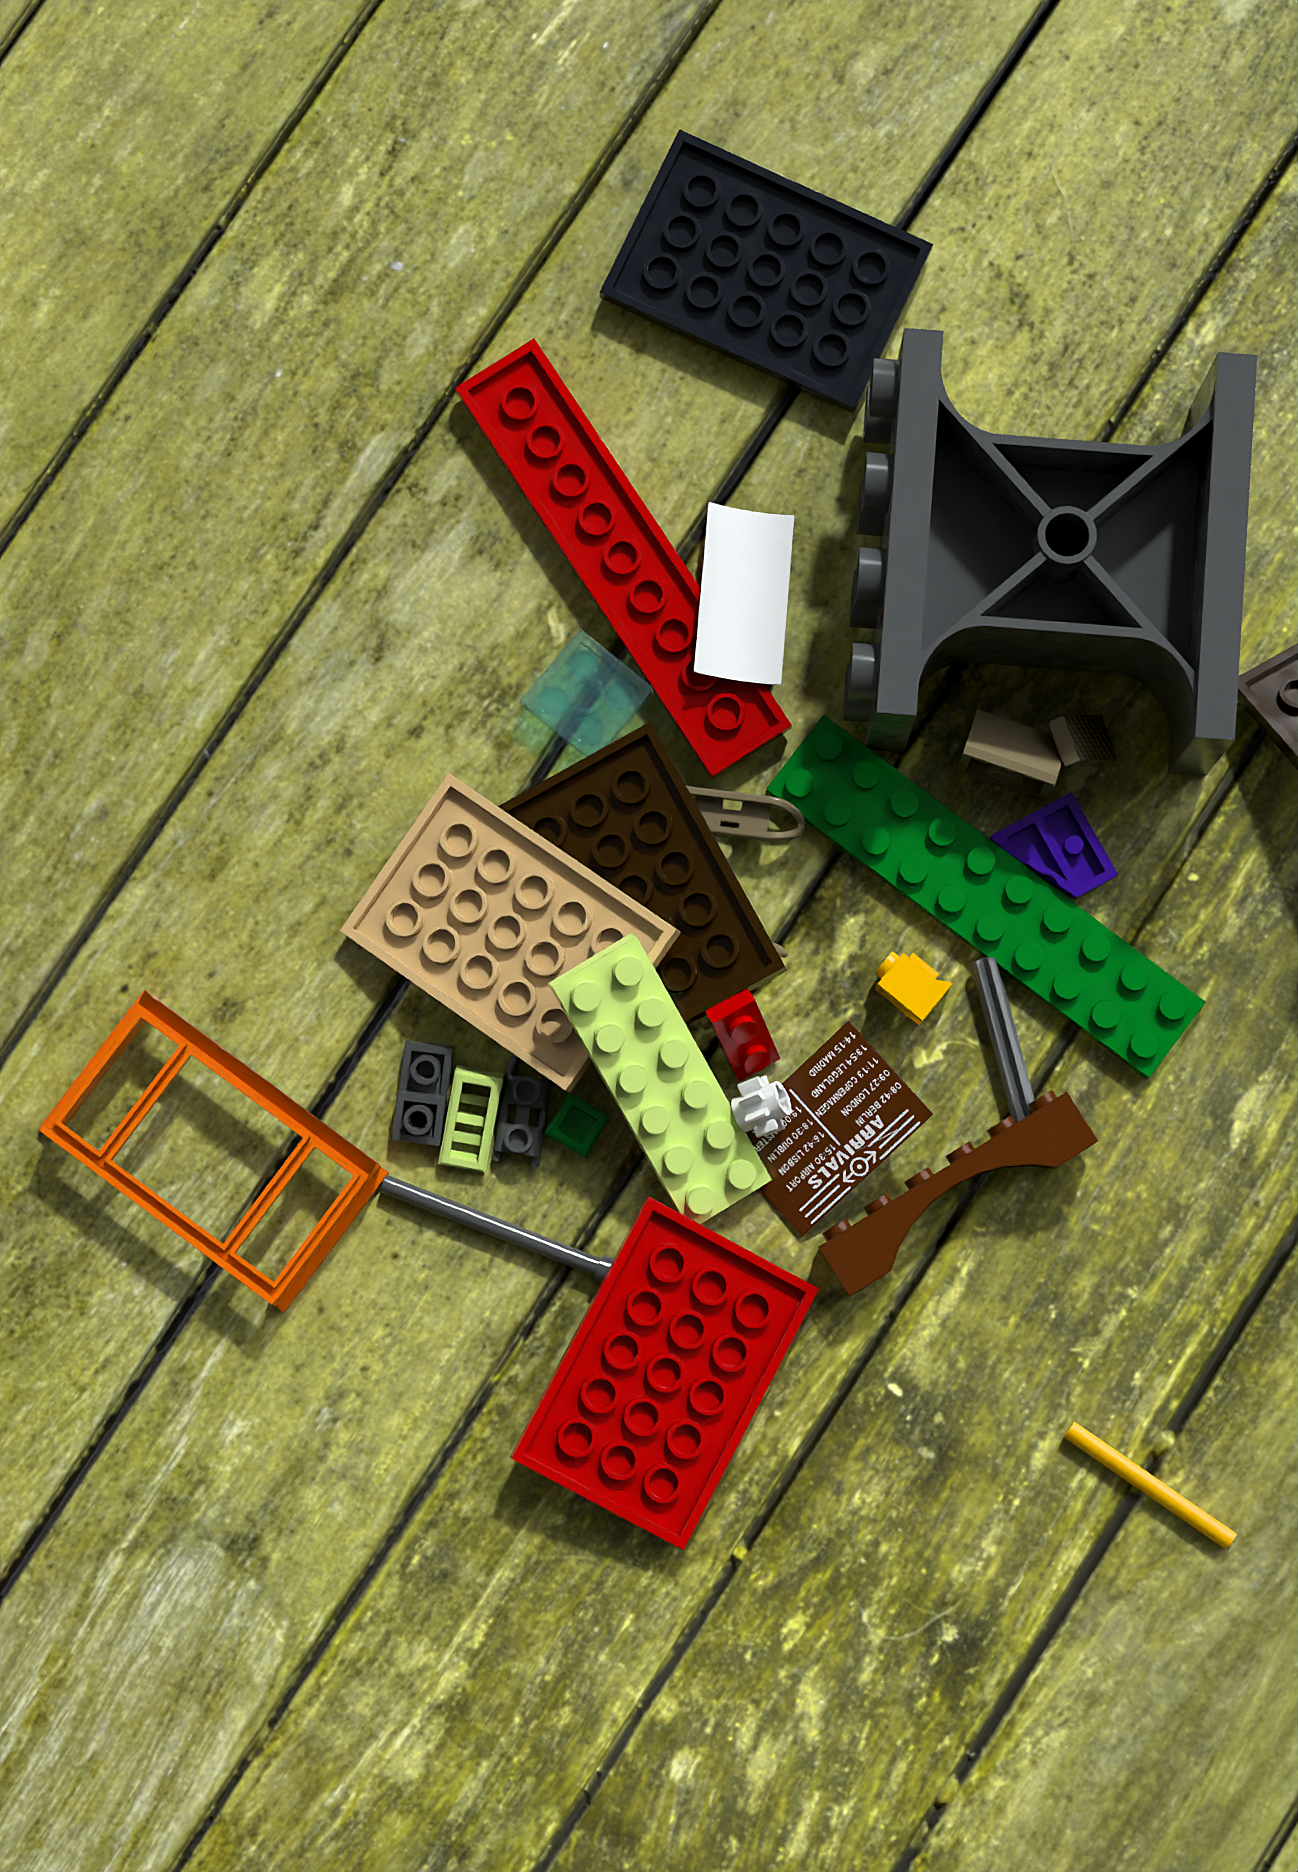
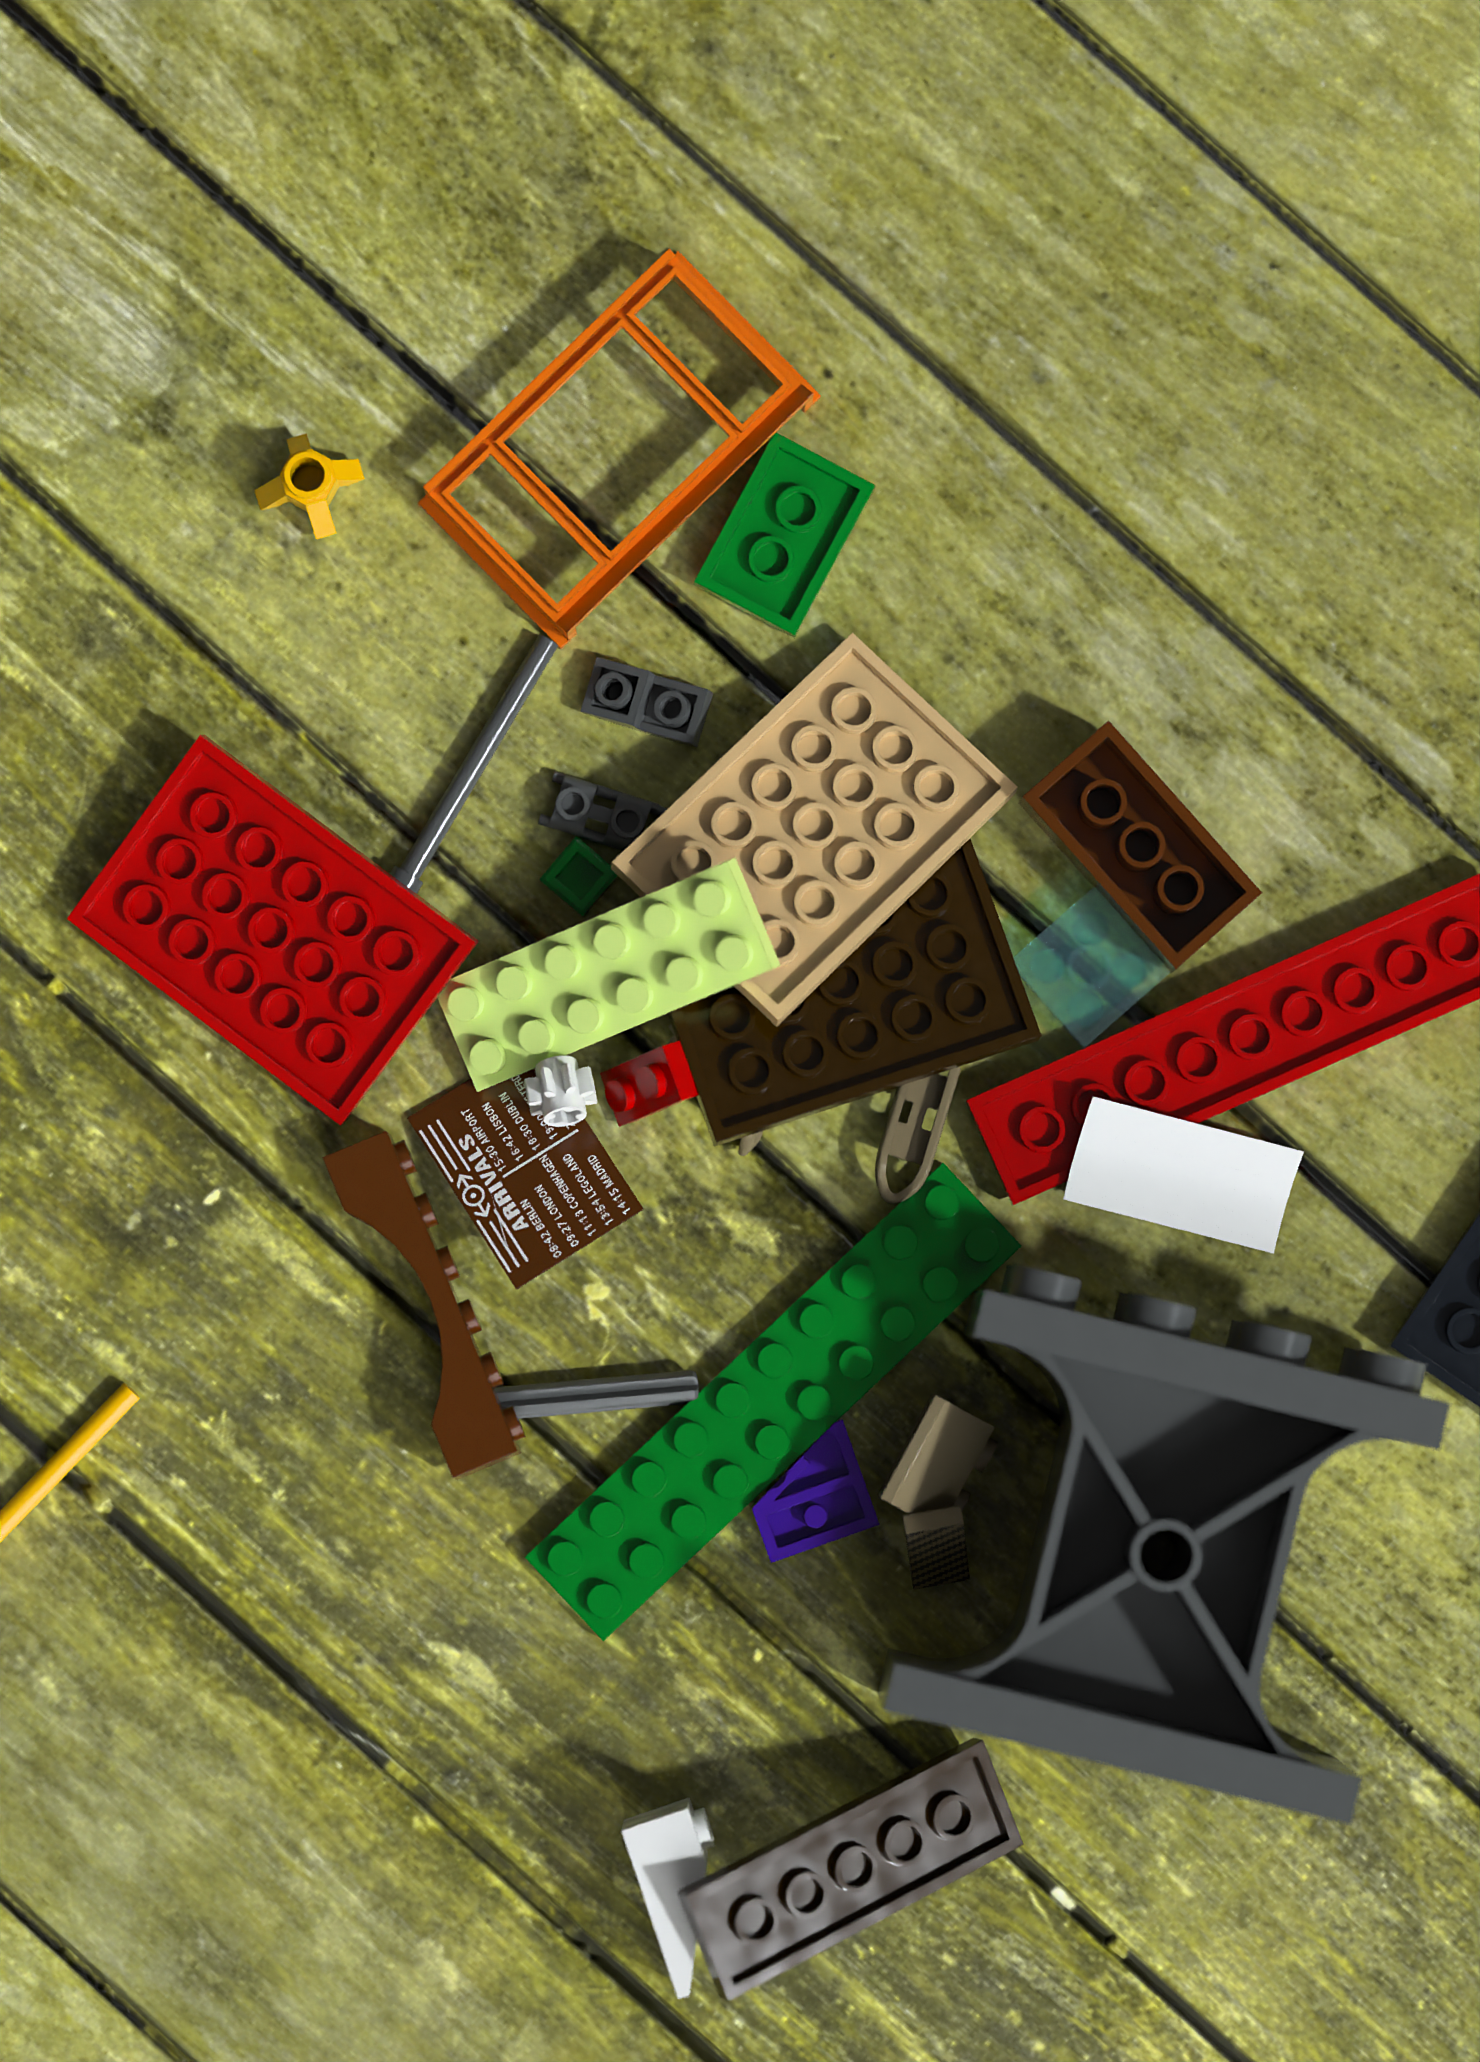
camera: 100 degrees right, 5 degrees up
yellowish green slope [438,1065,504,1173] -> none
yellow window [875,951,953,1026] -> none
none -> yellow rock [254,433,364,539]
none -> green plate [694,433,876,638]
none -> reddish brown brick [1019,720,1262,974]

